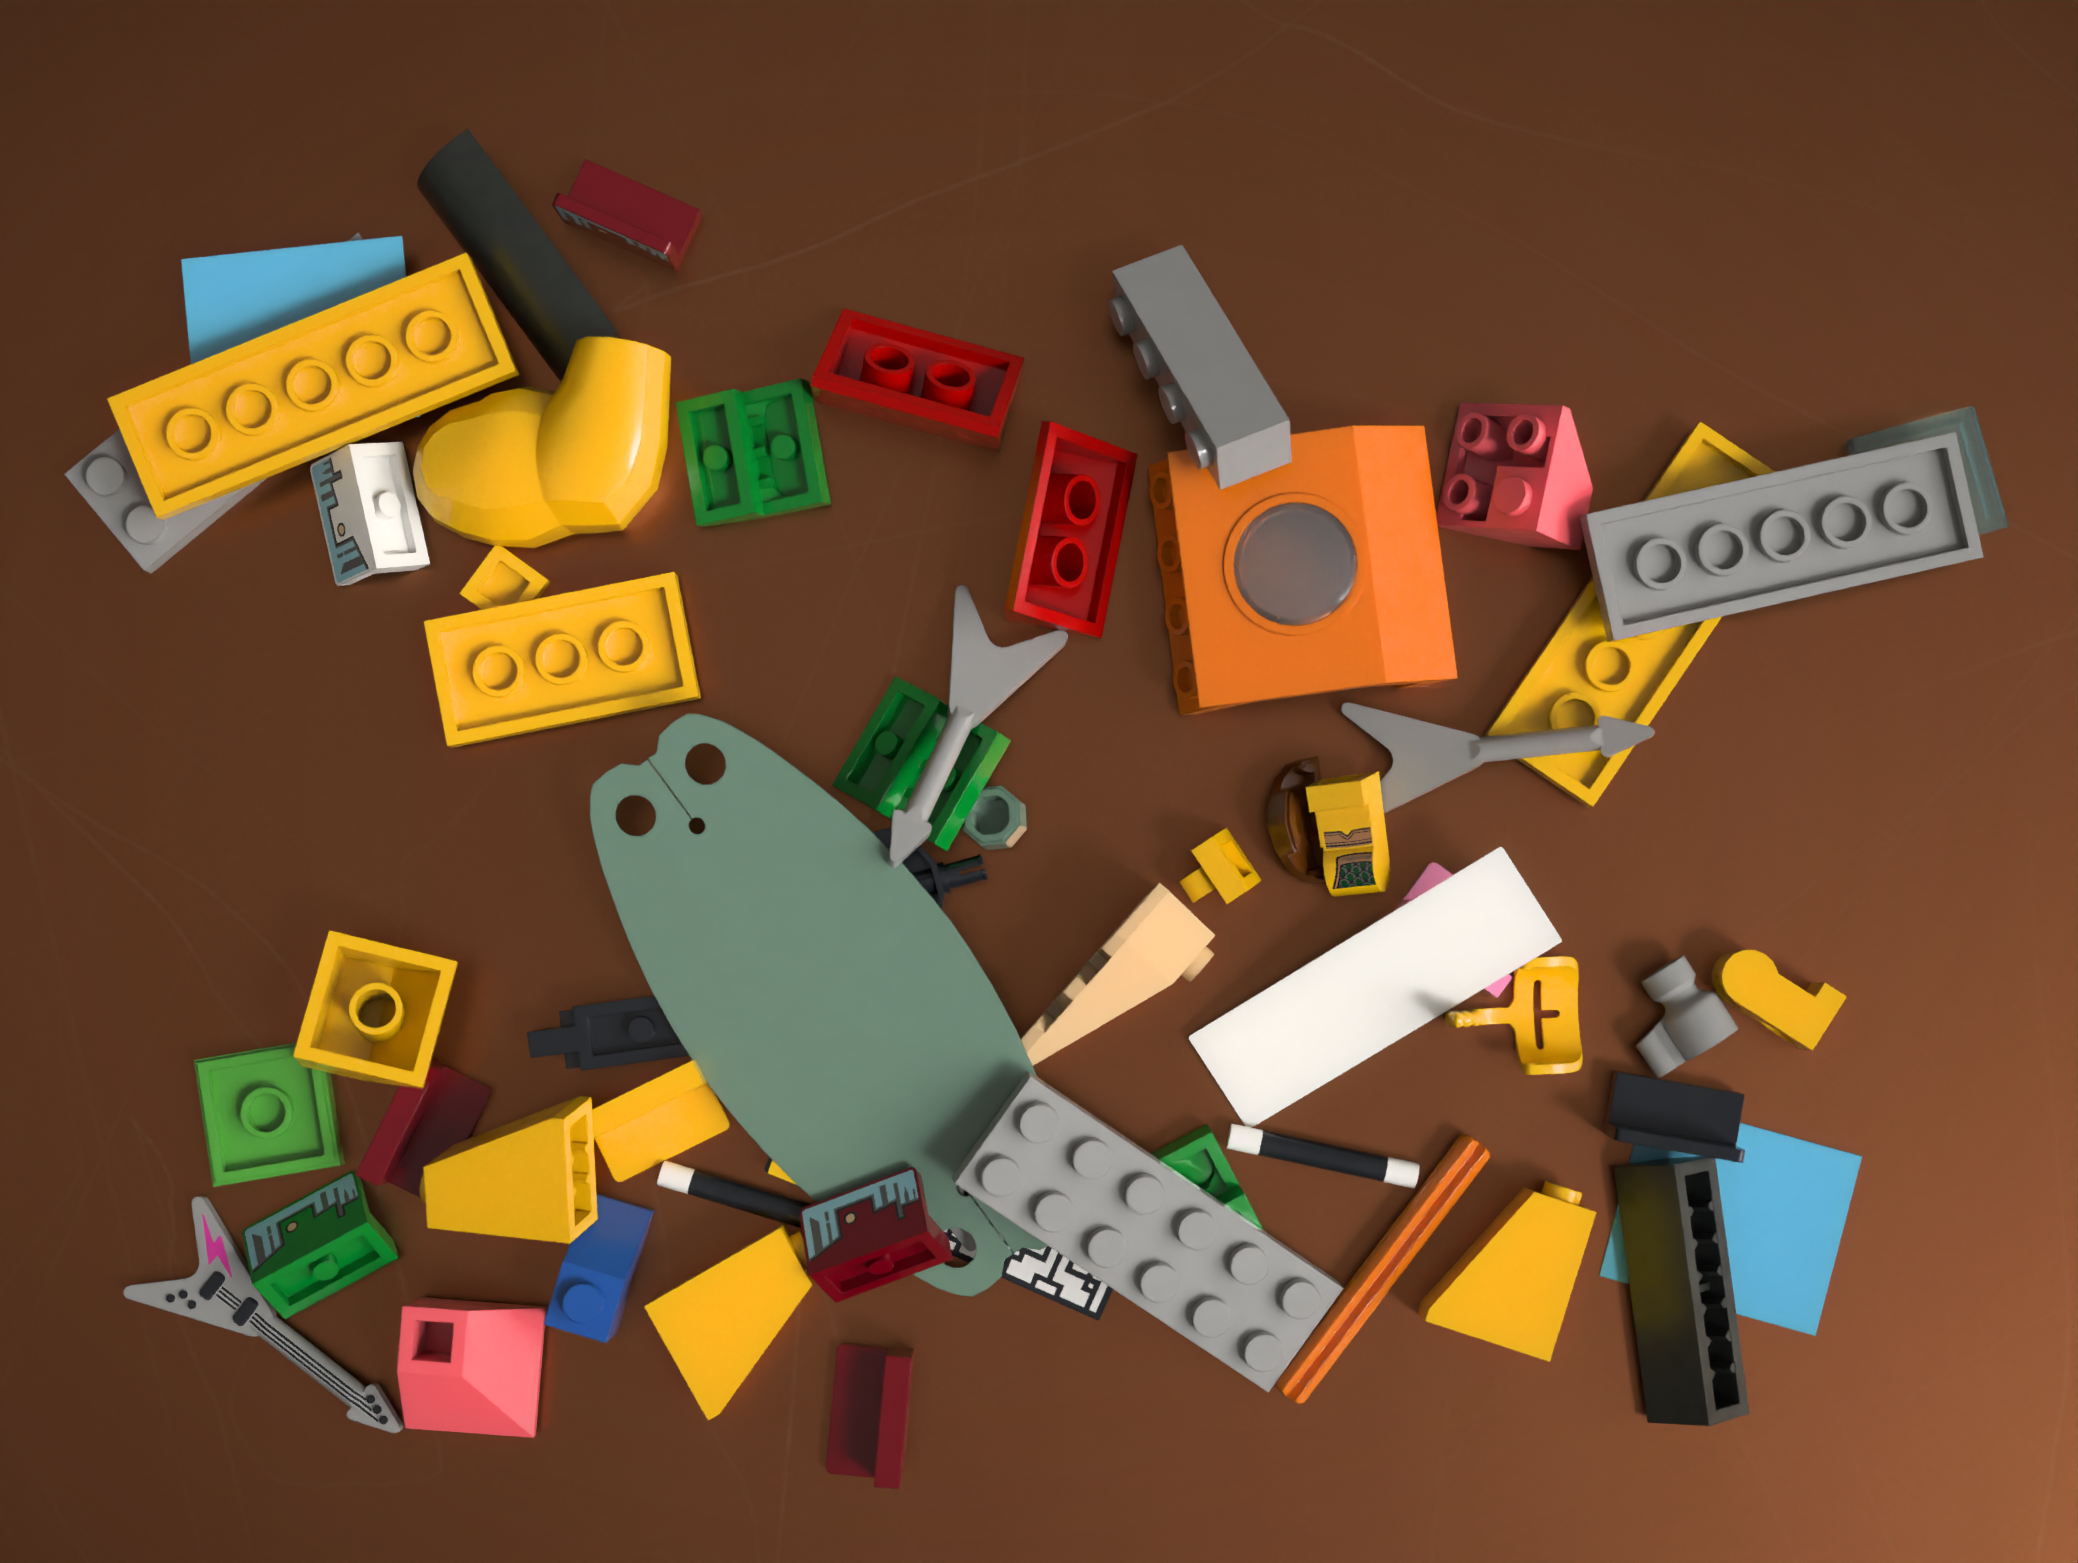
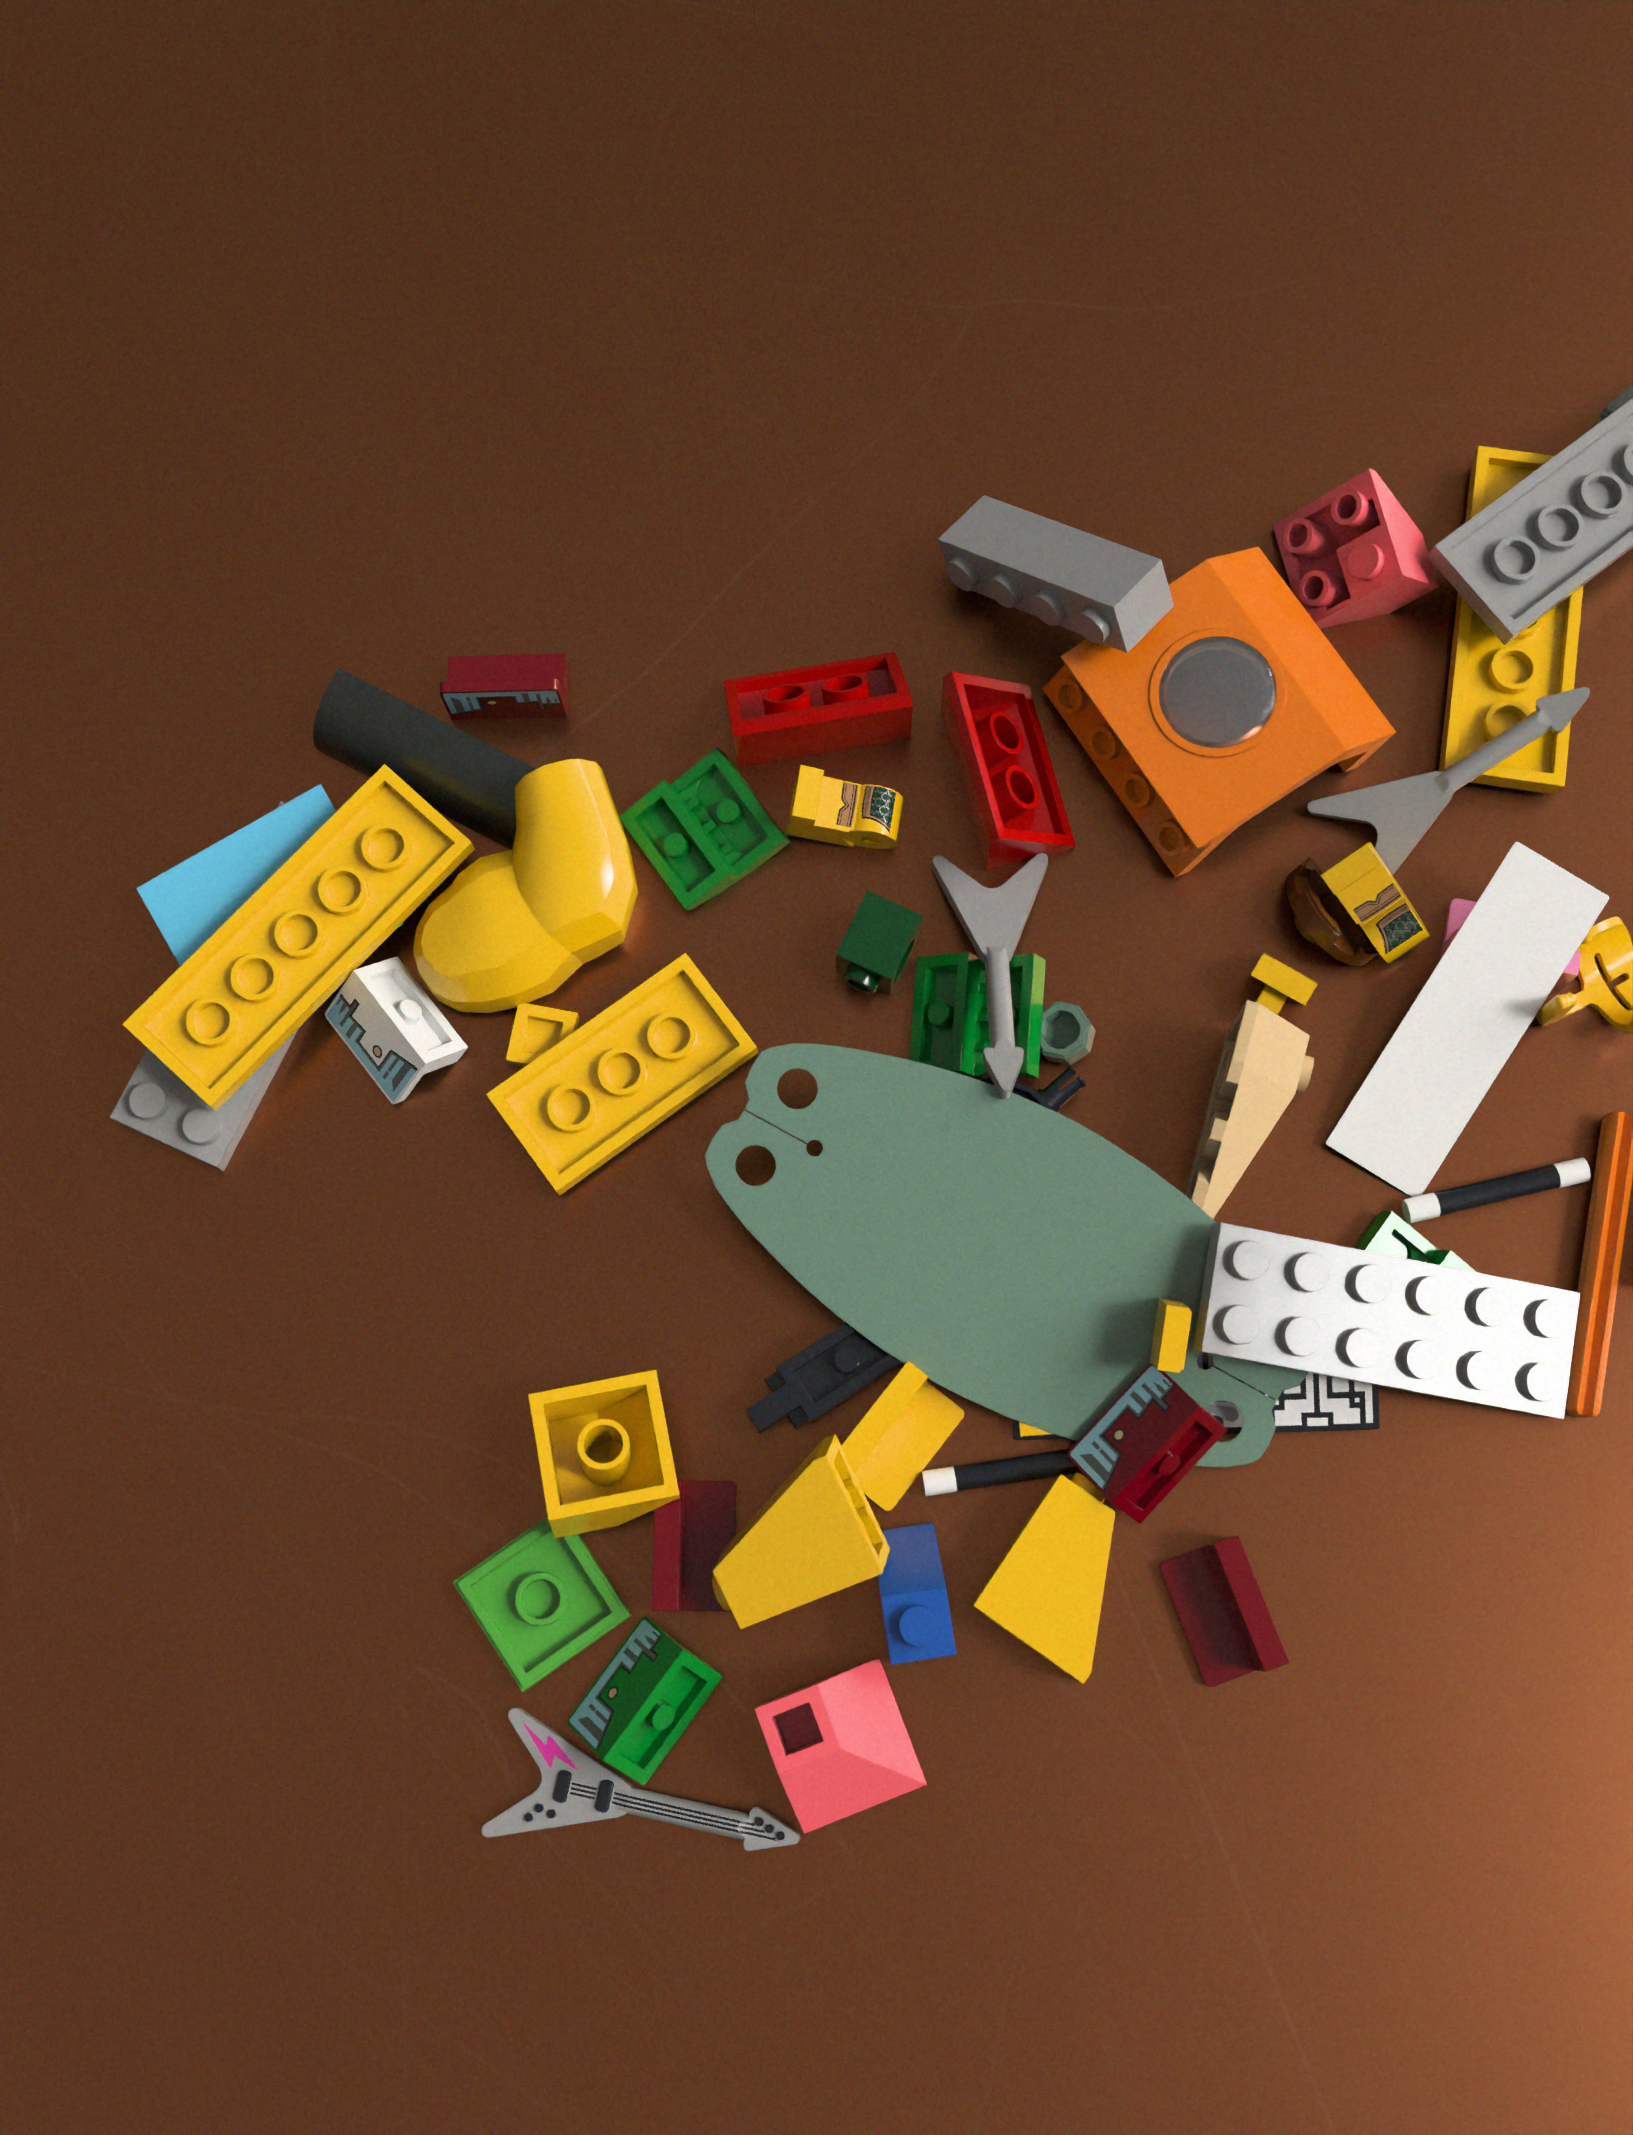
camera: 20 degrees left, 10 degrees down
none -> yellow leg [785,765,903,849]
none -> dark green brick [836,891,923,996]
none -> yellow tile [1149,1298,1192,1373]

